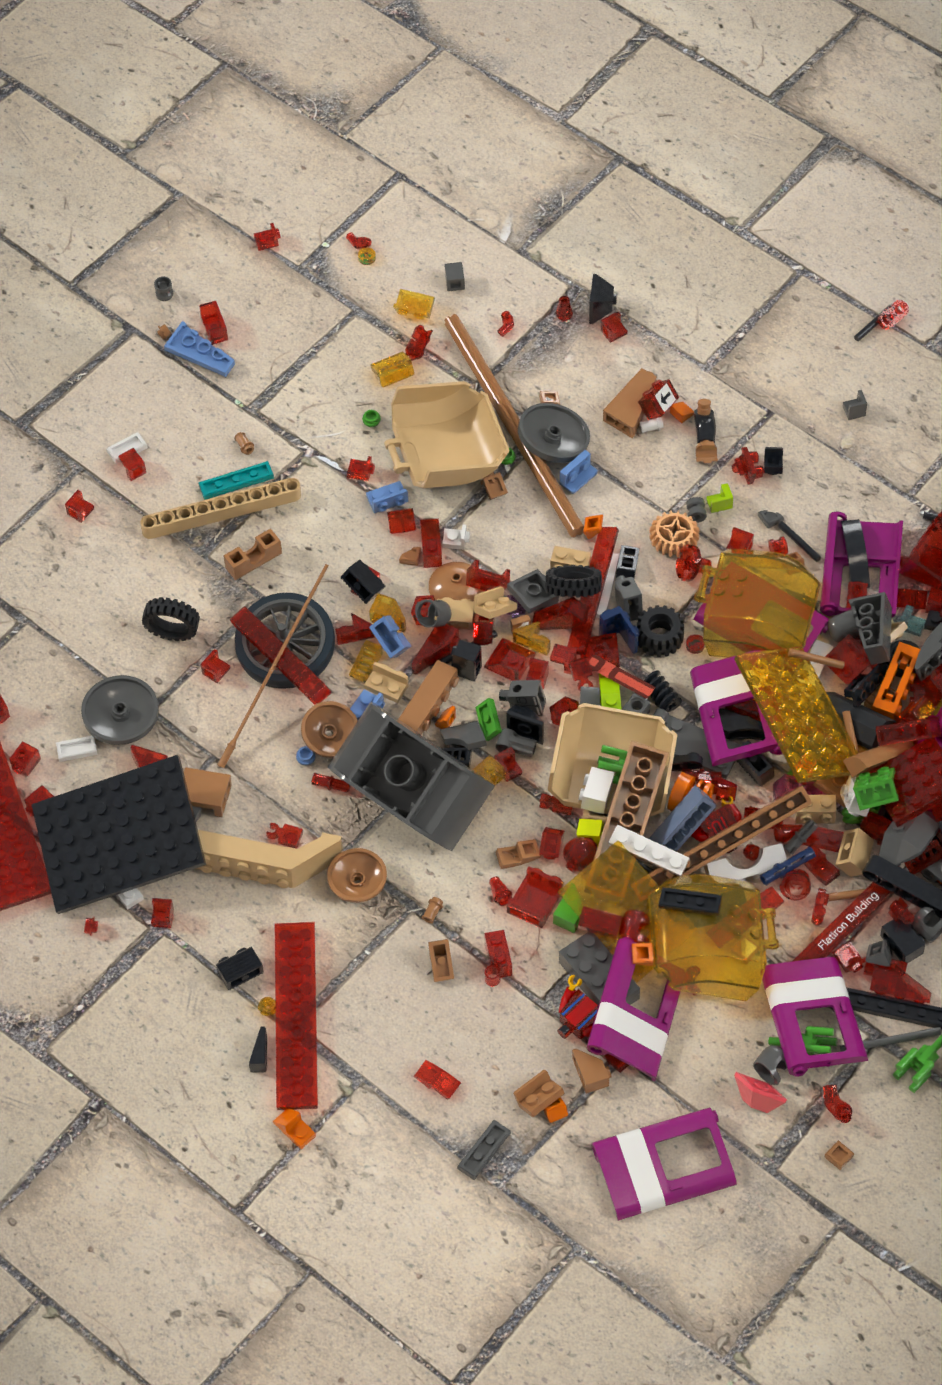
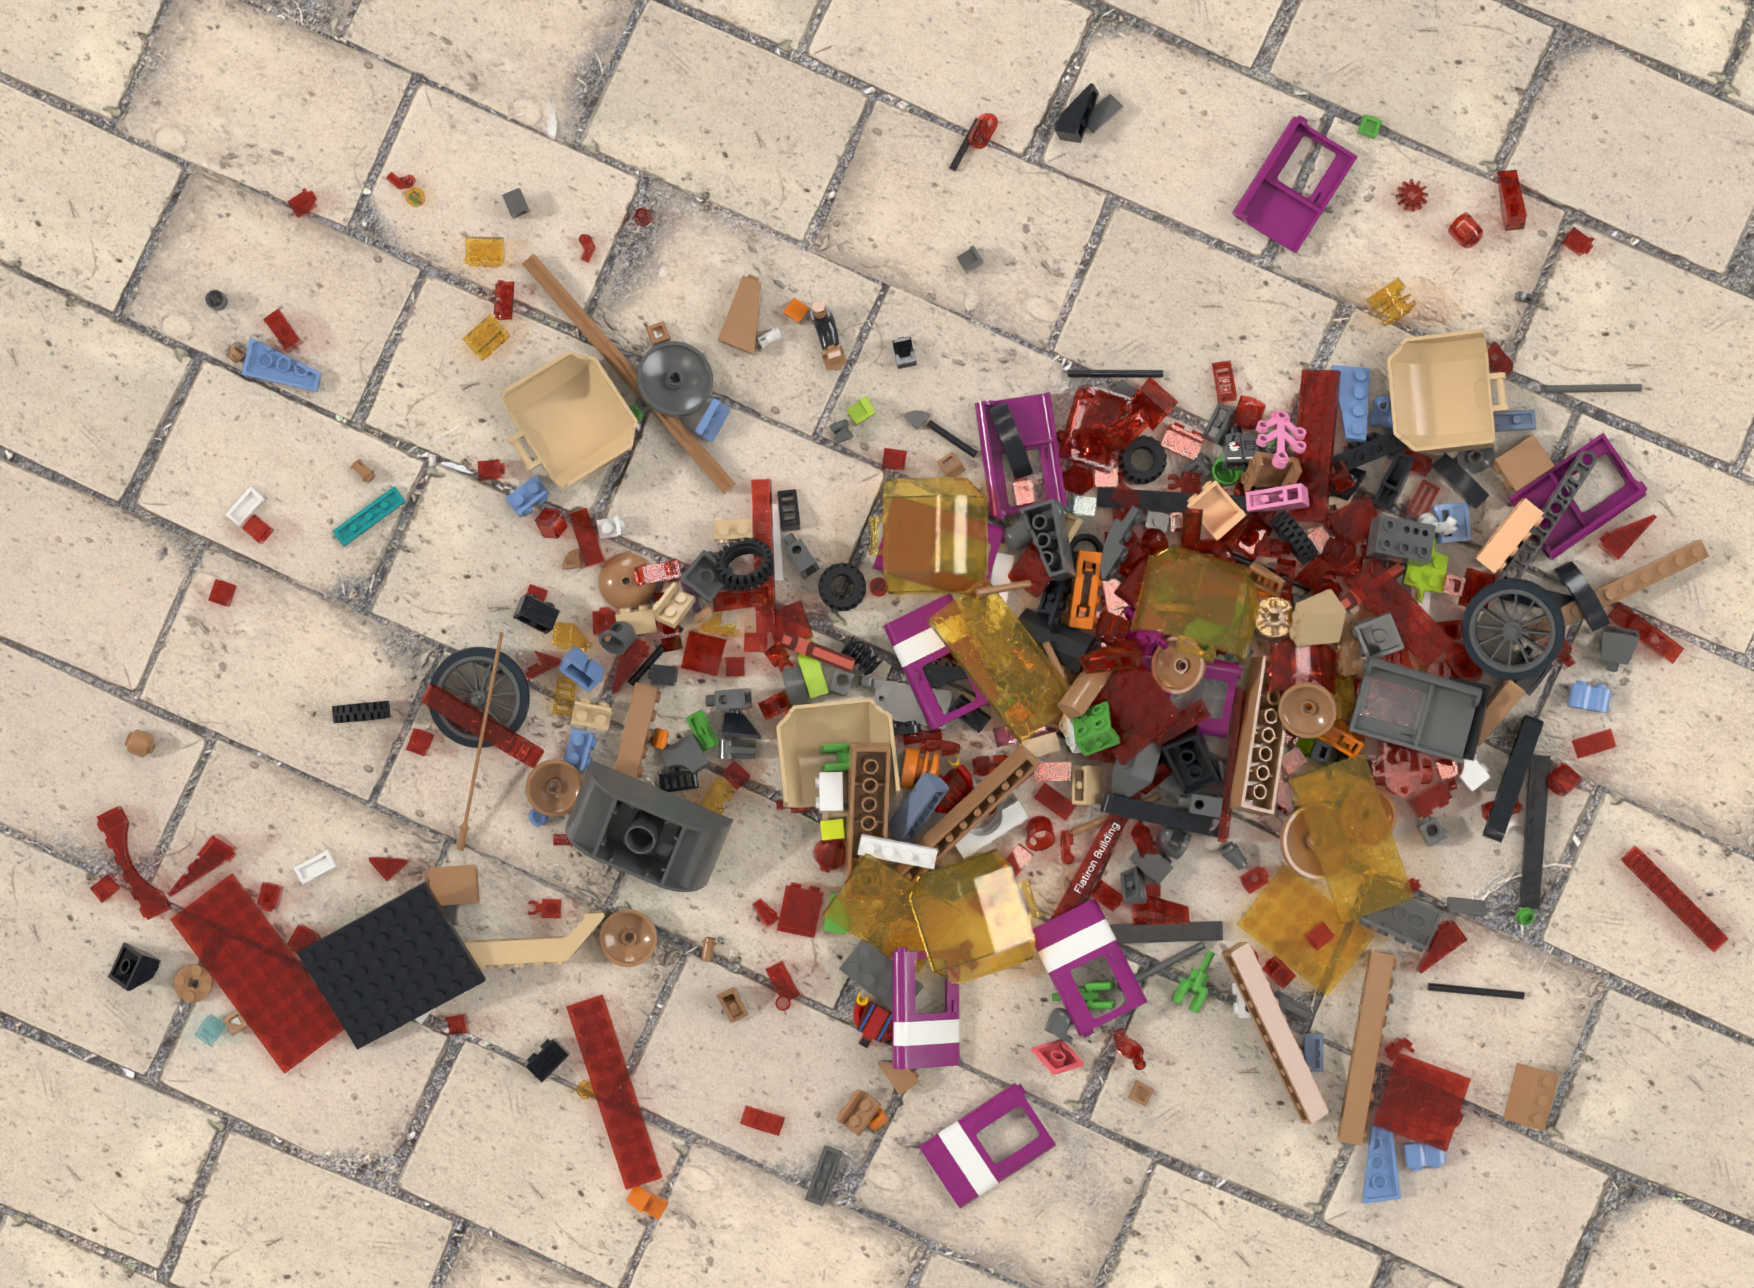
camera: 25 degrees left, 30 degrees up
dark grey dish [81,675,159,745] -> none
clear red plate [84,916,98,936] -> none
tan beam [140,478,301,539] -> none
medium nougat arch [223,528,282,580] -> none
black slope [249,1026,267,1073] -> none
bright green plate [362,409,381,427] -> none
medium nougat bracket [480,472,508,500] -> none
medium nougat slope [495,839,541,869] -> none
clear red brick [539,827,565,859] -> none
clear red brick [577,906,622,939] -> none
orange slope [583,515,603,539] -> none
black slope [589,274,617,324] -> none
dark blue bracket [599,606,640,654] -> none
clear red panel [601,311,628,343] -> none
clear red helmet [618,909,651,943] -> none
orange slope [632,943,653,966] -> none
clear red brick [638,379,679,420] -> none
light nougat gear [649,510,700,558] -> none
black tile [658,887,723,916] -> none
clear red tile [676,544,712,582] -> none
clear red hips [731,447,764,485] -> none
dark blue pin [760,846,816,886] -> none
clear red wheel [768,536,788,558] -> none
dark grey axle [783,819,818,855] -> none

